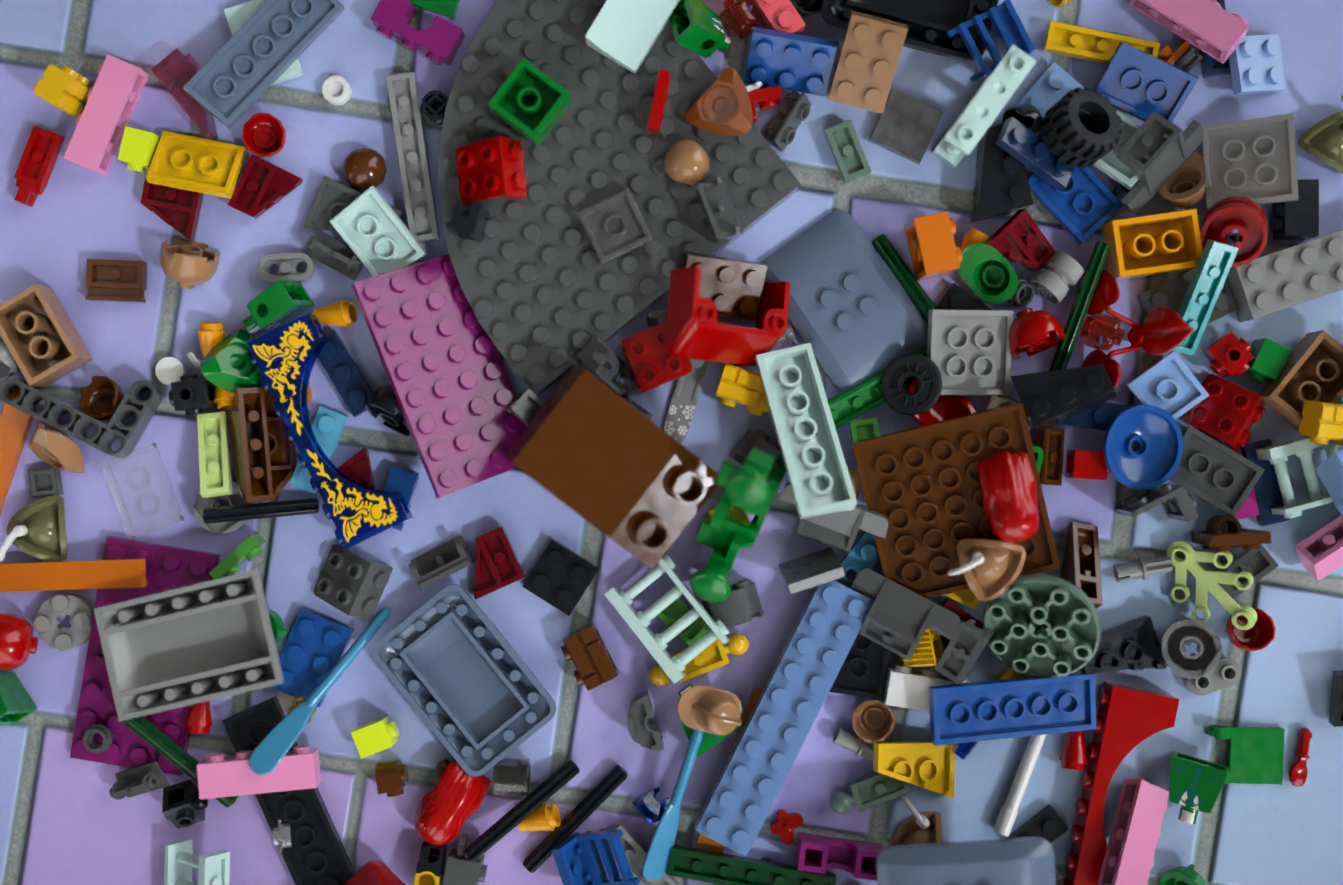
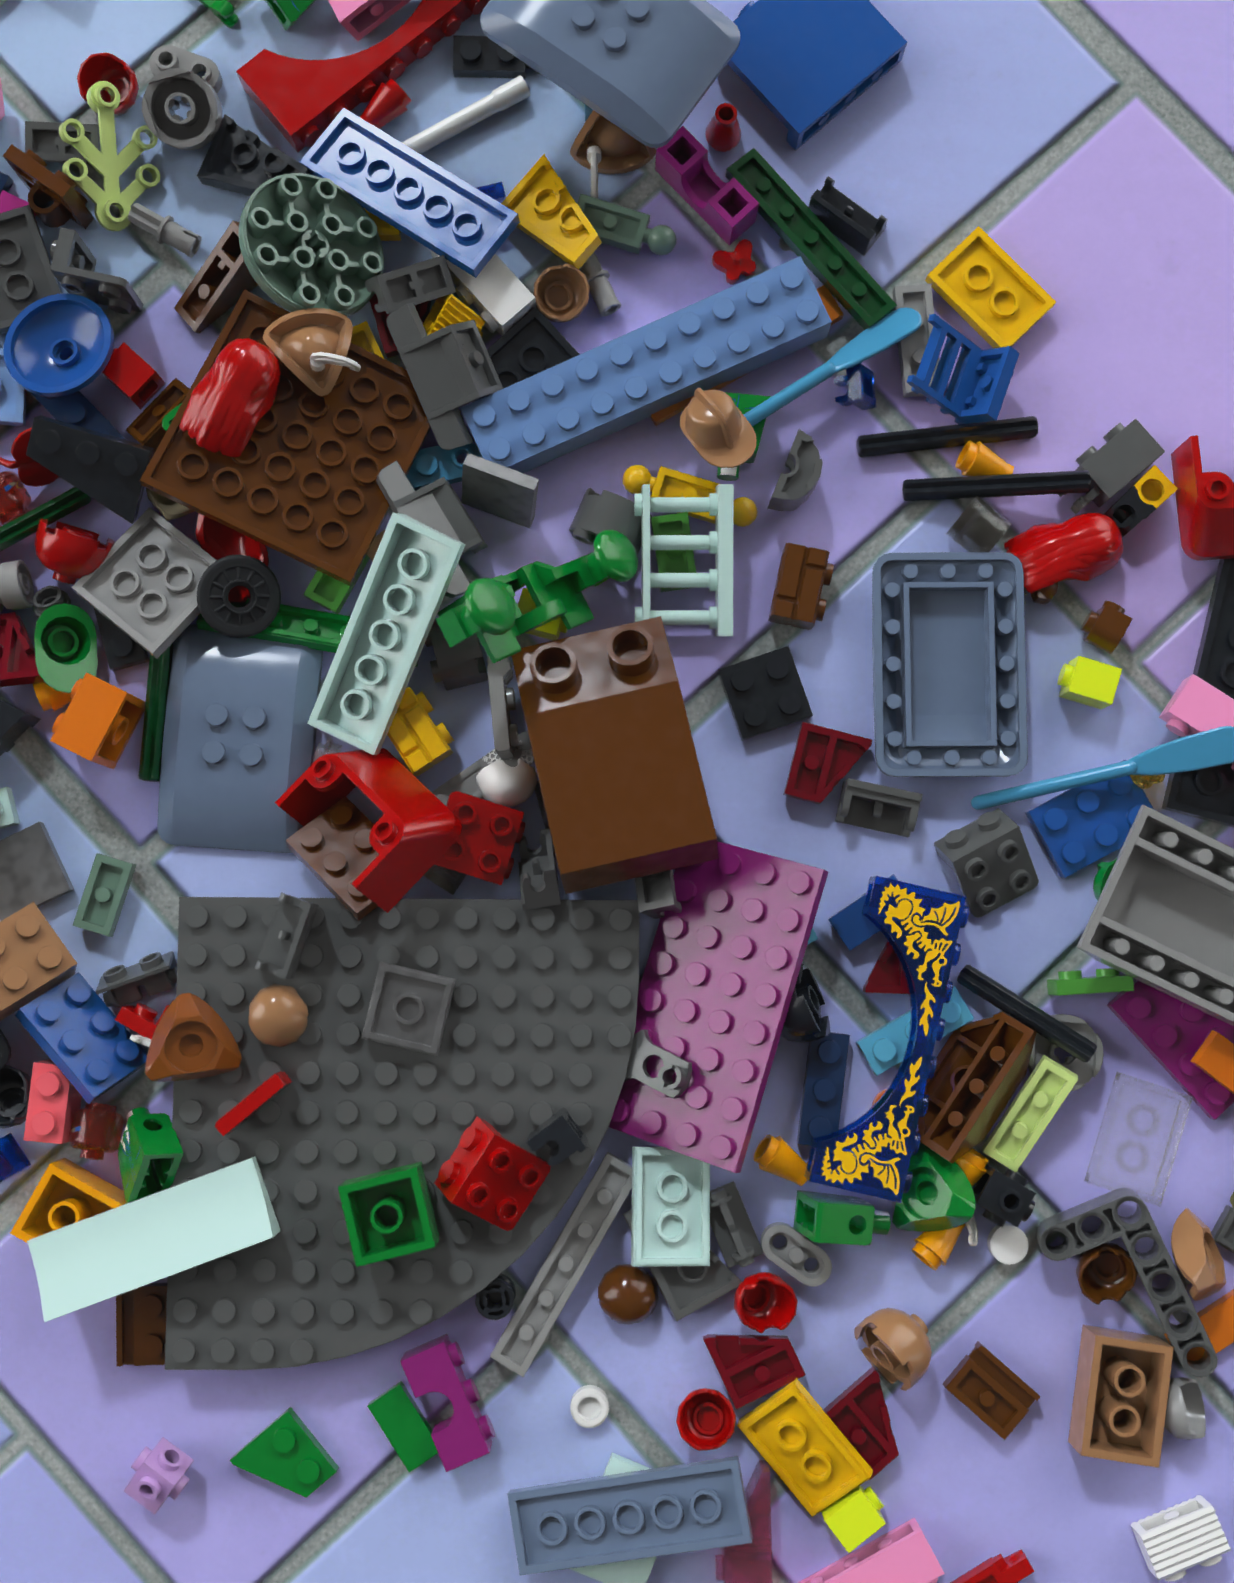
camera: 145 degrees left, 5 degrees down
none -> white hair [476,759,538,808]
none -> light grey hinge [487,656,519,759]
none -> piece [624,1029,692,1099]
none -> red hair [734,1272,798,1333]

